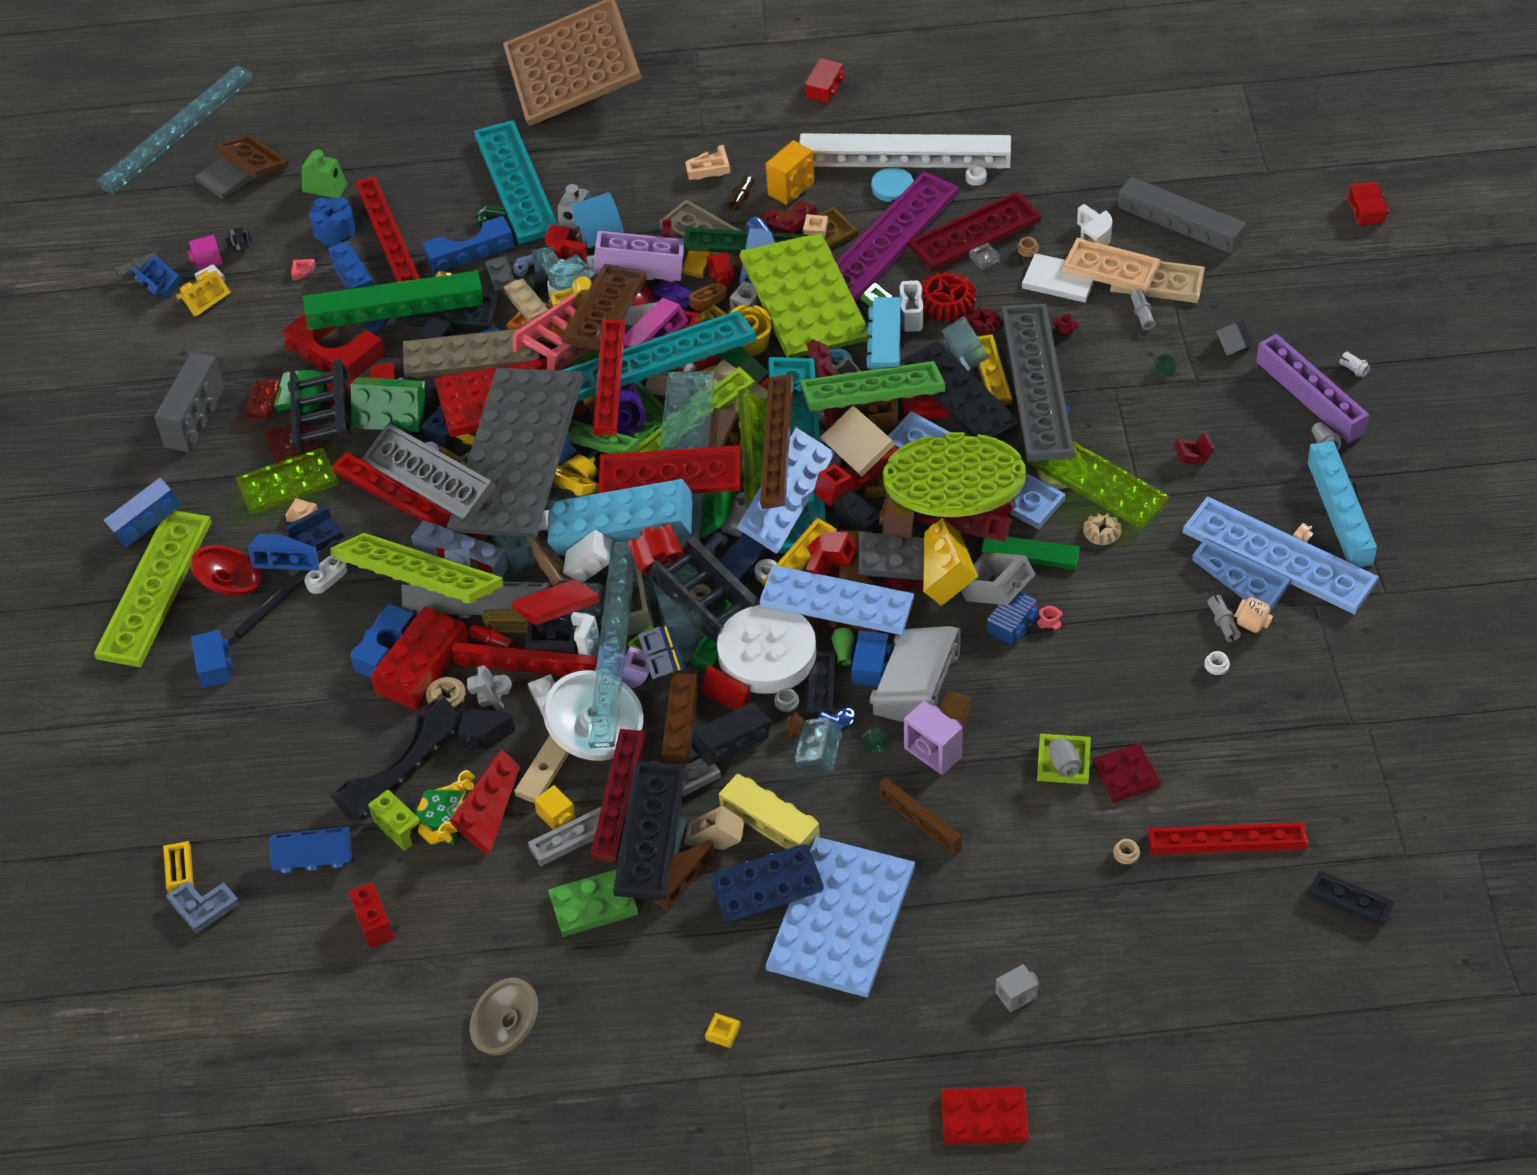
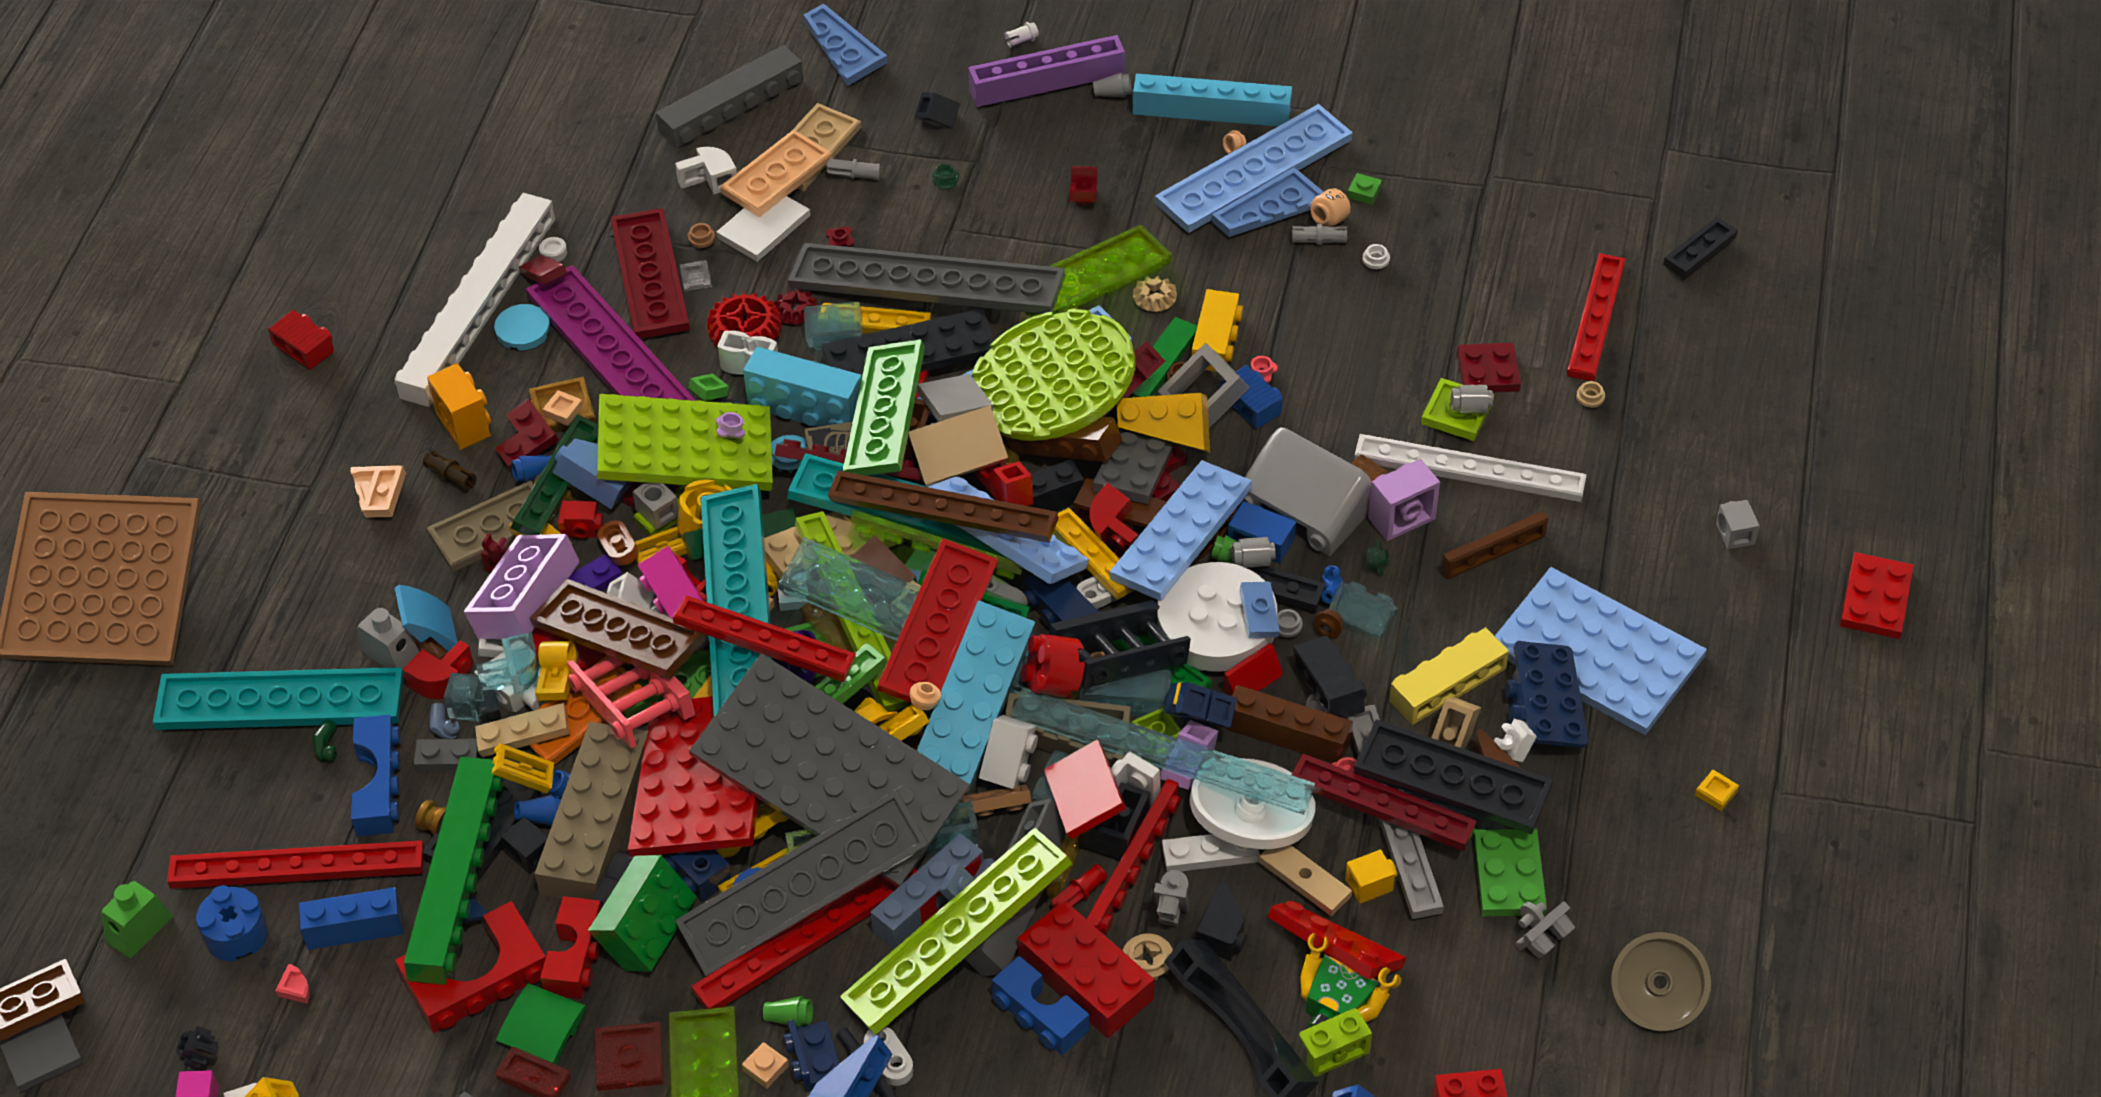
camera: 75 degrees left, 0 degrees up
black fence [287,359,352,456] -> none
none -> yellow tile [492,743,554,793]
none -> blue cone [513,795,561,826]
none -> dark red tile [519,255,567,285]
none -> lavender plate [716,412,745,438]
none -> bright green cone [763,996,813,1028]
none -> medium blue wing [804,3,887,86]
none -> light nougat plate [910,682,941,710]
none -> light grey tile [917,374,993,422]
none -> yellow brick [1192,289,1243,372]
none -> light grey brick [1231,537,1276,568]
none -> medium blue plate [1240,582,1280,638]
none -> bright green plate [1347,173,1382,205]
none -> white tile [1354,434,1587,502]
none -> white tile [1494,719,1537,763]
none -> light grey hips [1514,901,1575,959]

